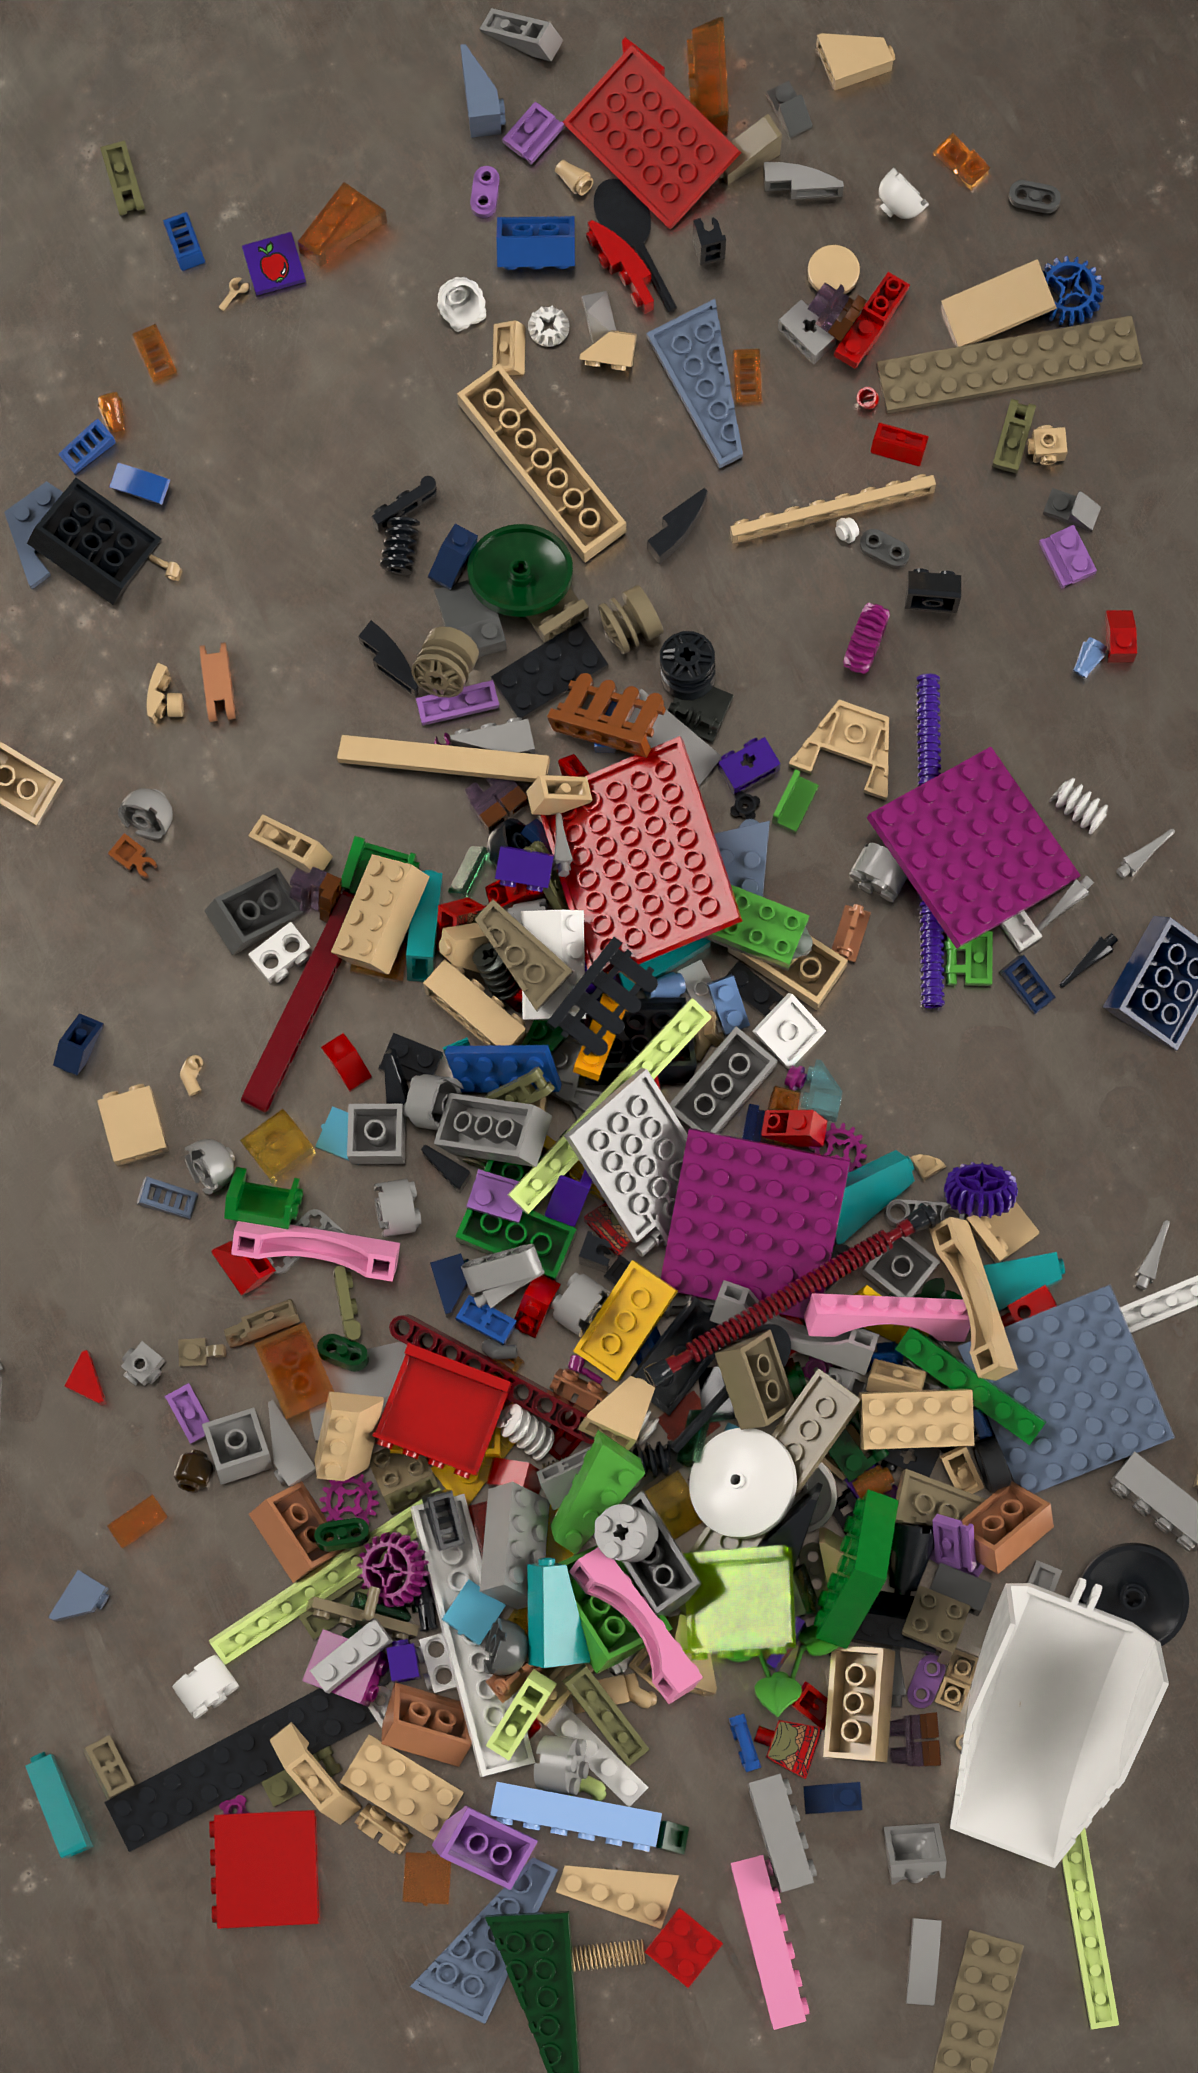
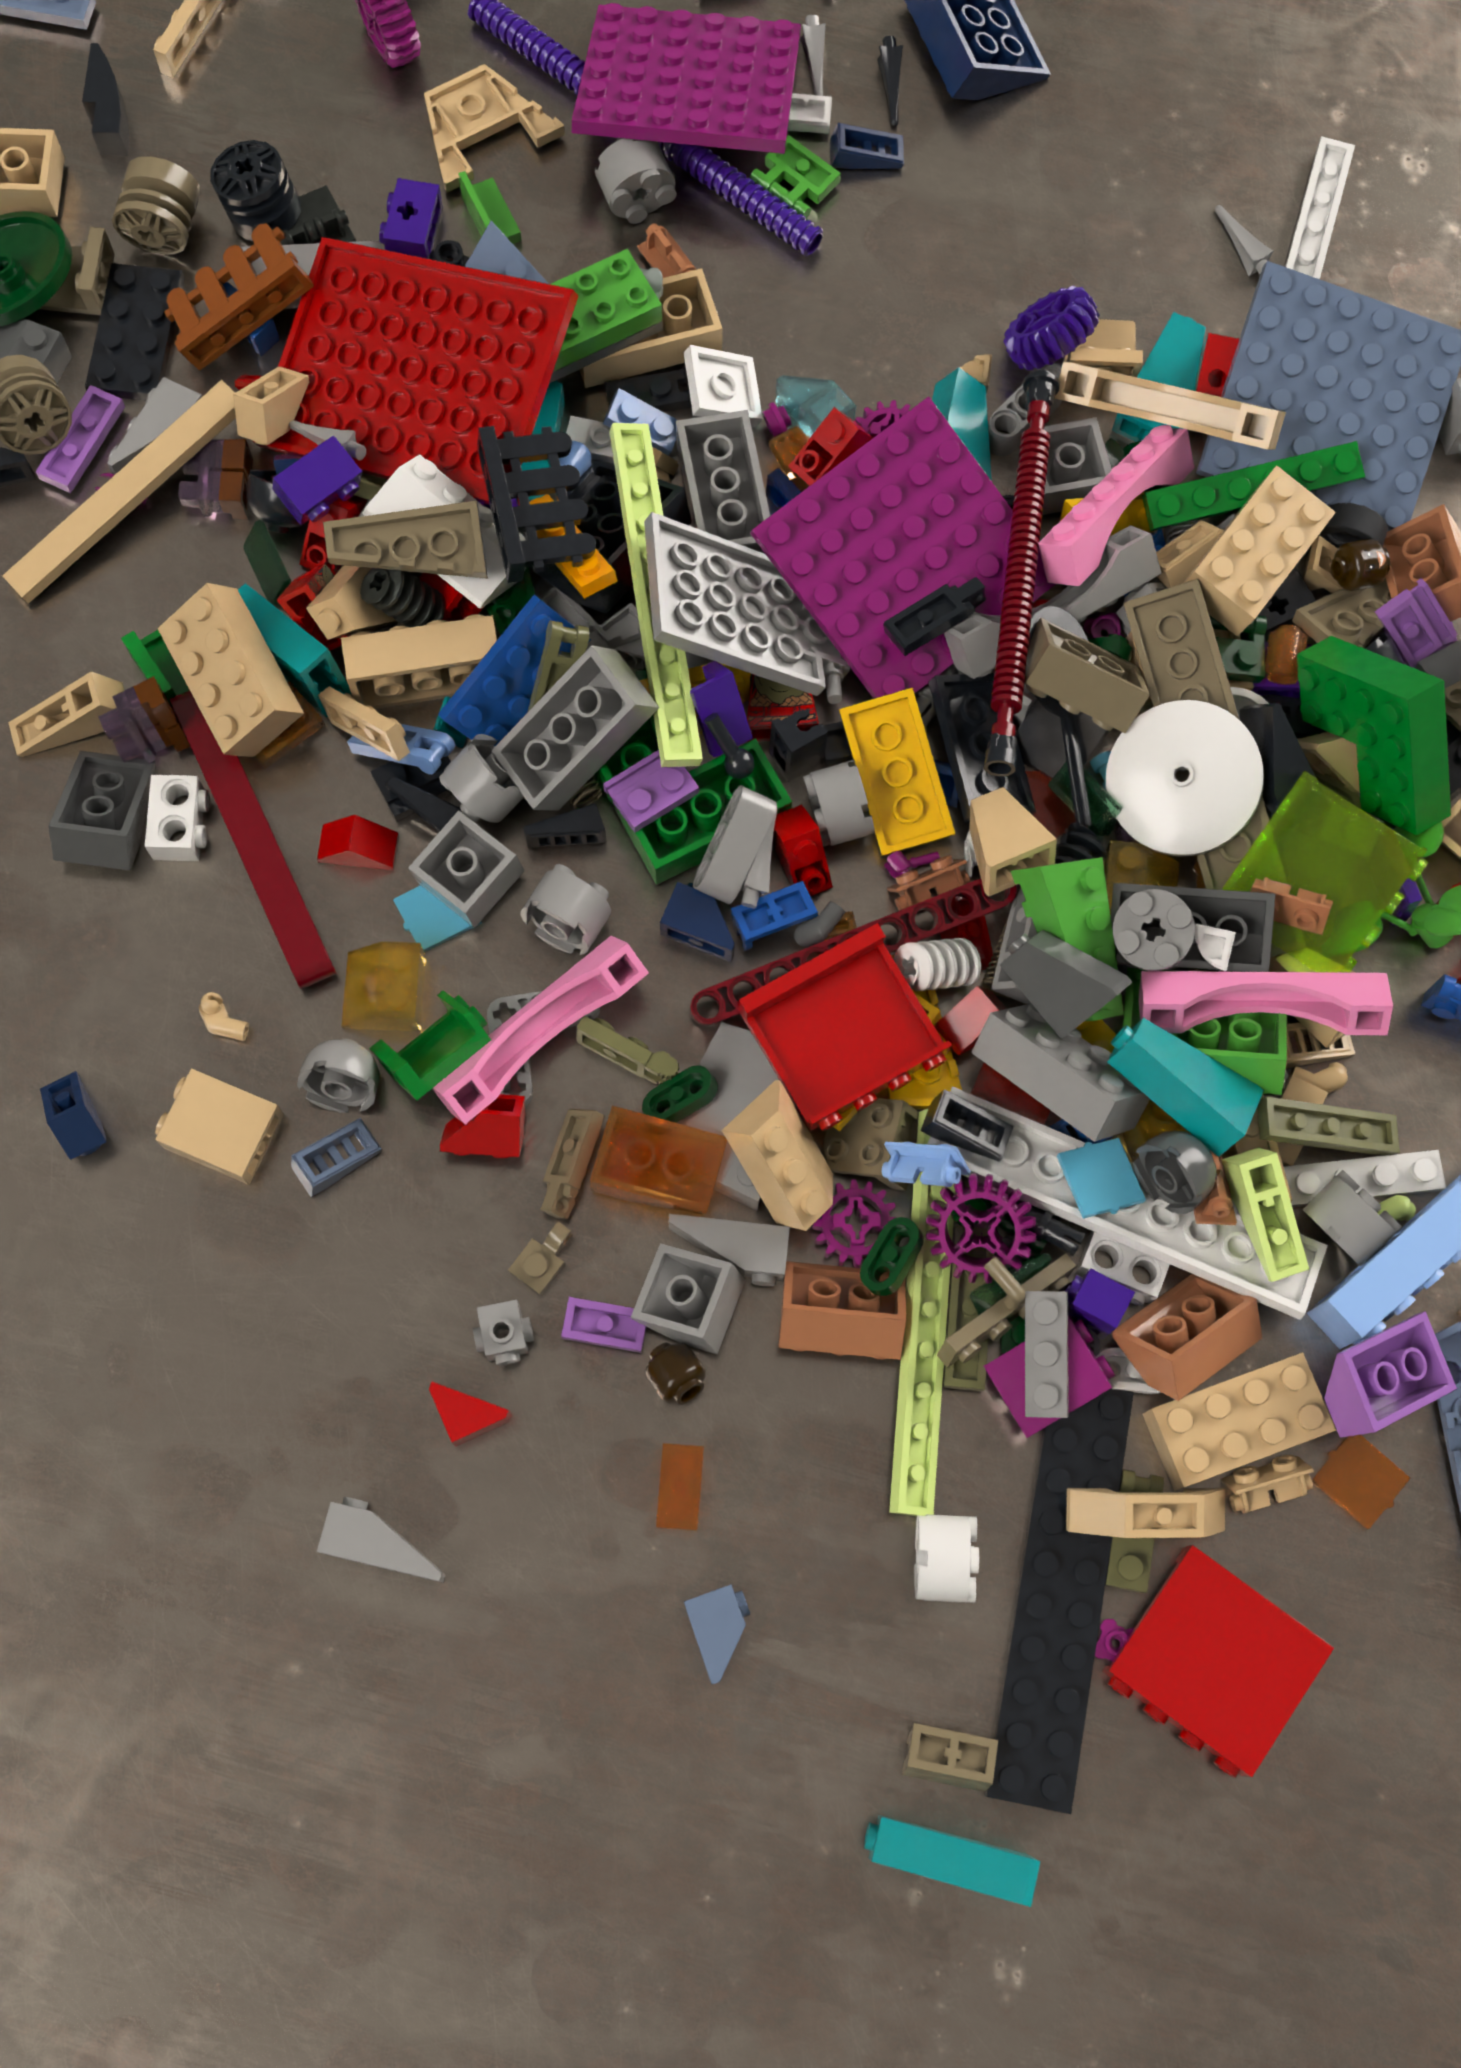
camera: 55 degrees left, 5 degrees down
none -> tan plate [318,686,410,761]
none -> medium blue plate [347,724,456,774]
none -> black bar [704,713,755,779]
none -> light blue hinge [882,1141,971,1187]
none -> black hinge [883,577,986,656]
none -> dark grey slope [999,930,1132,1039]
none -> white tile [1195,924,1236,972]
none -> nougat hinge [1251,877,1333,935]
none -> dark brown head [1330,539,1391,591]

